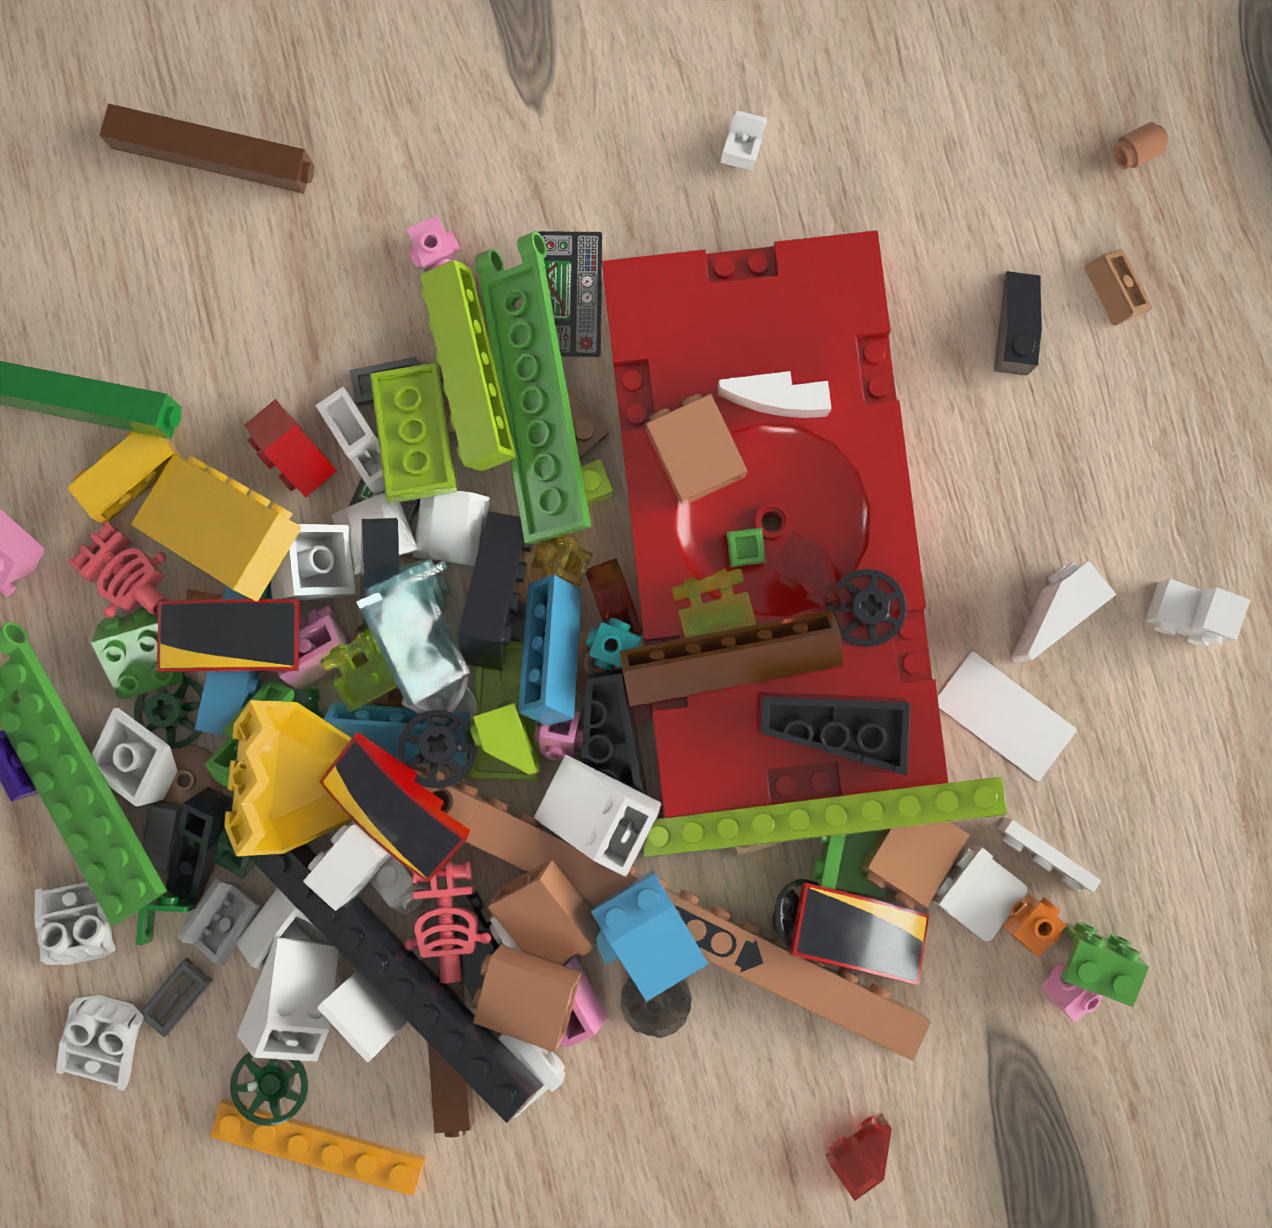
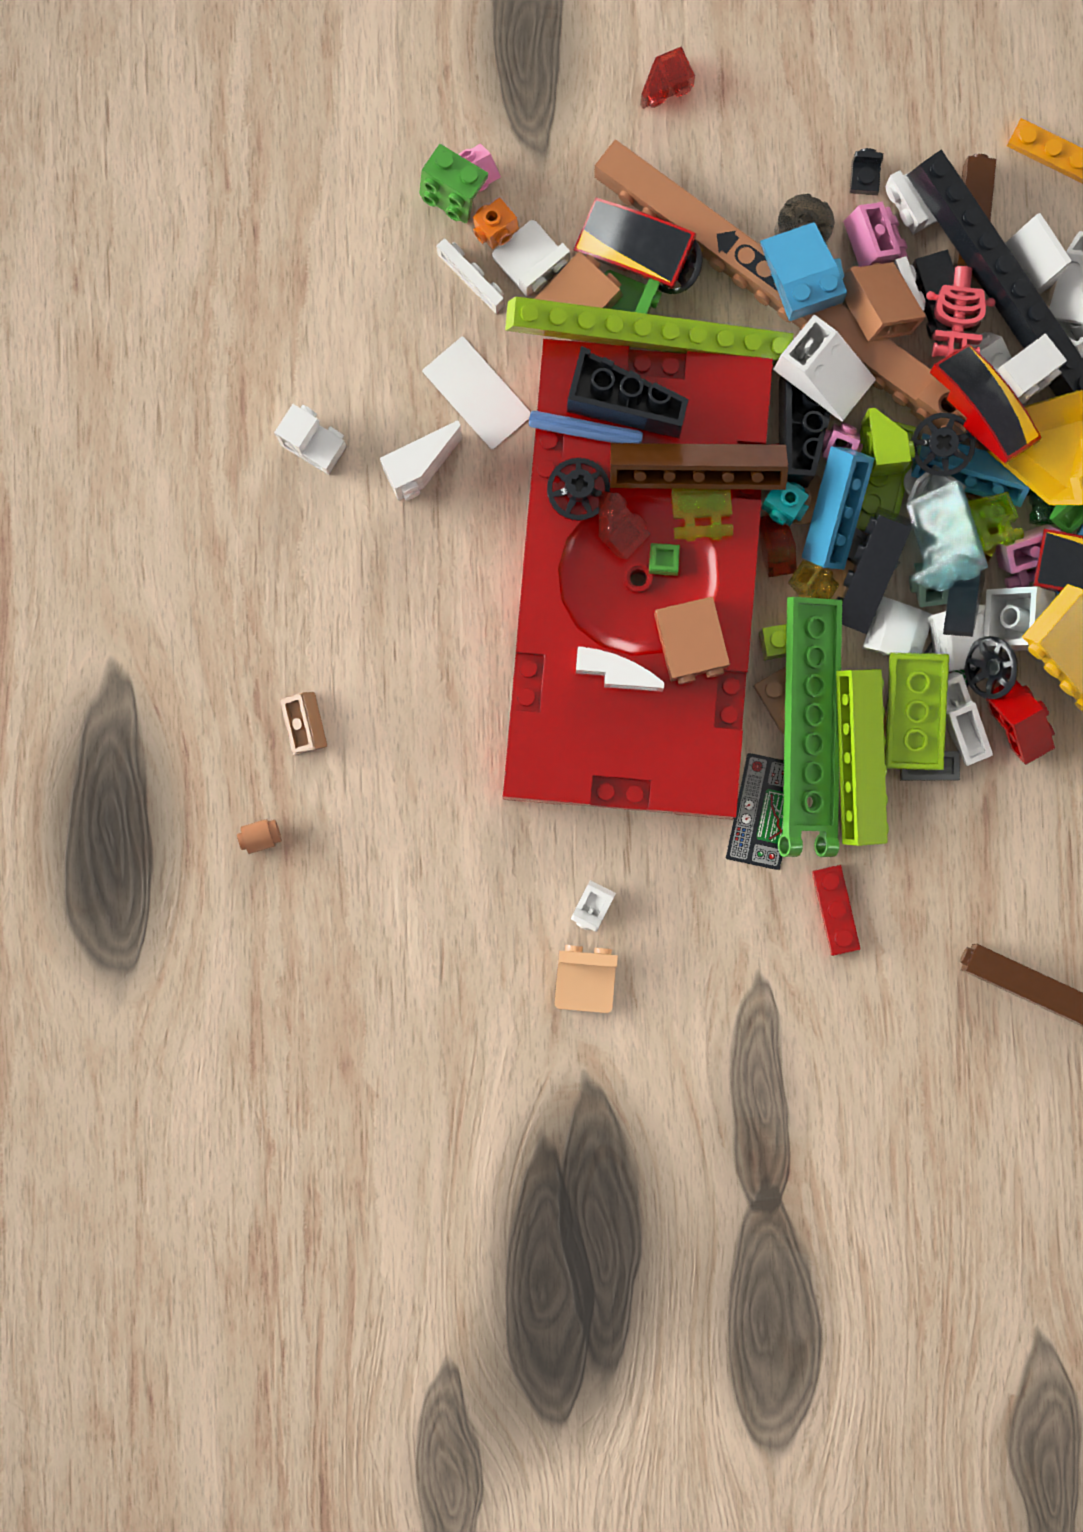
camera: 175 degrees left, 0 degrees up
bright pink brick [407,216,460,272] -> none
nougat brick [472,944,582,1052] -> none
black slope [994,271,1042,376] -> none
none -> medium blue axle [529,411,643,443]
none -> light nougat bracket [555,945,618,1013]
none -> red plate [812,865,861,956]
none -> black bracket [850,148,884,195]
none -> black wheel [964,636,1018,699]

